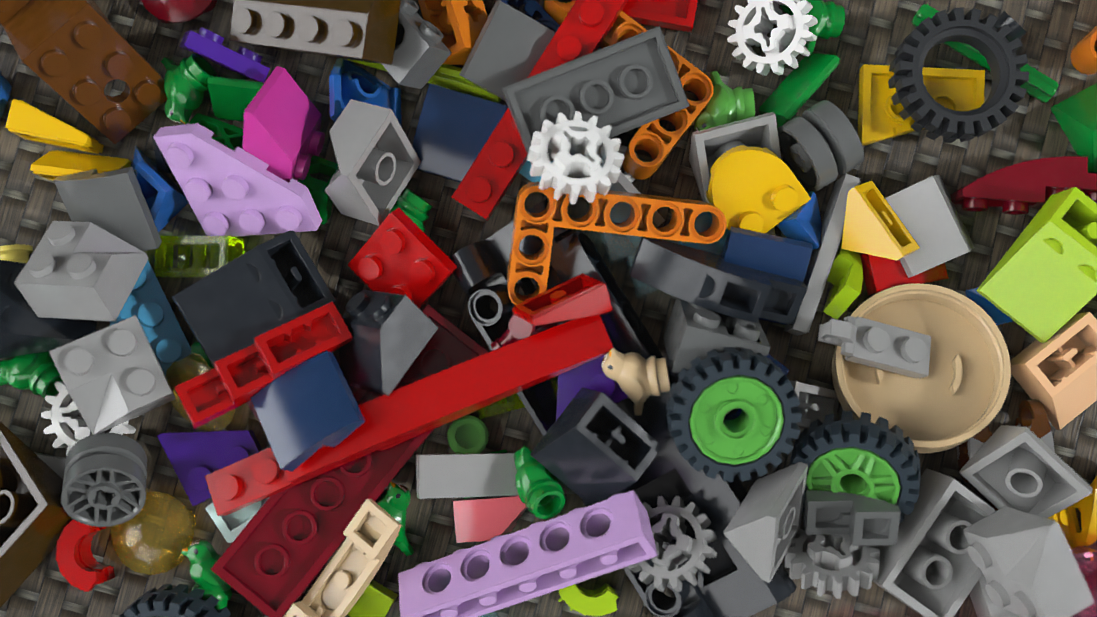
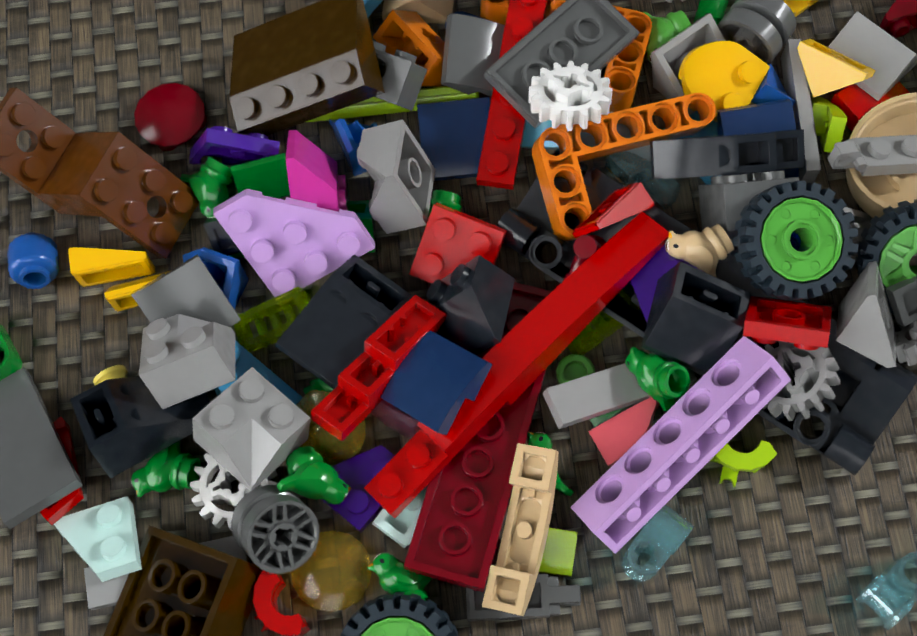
camera: 15 degrees left, 15 degrees down
none -> green animal [277,446,351,505]
none -> red plate [743,296,832,350]

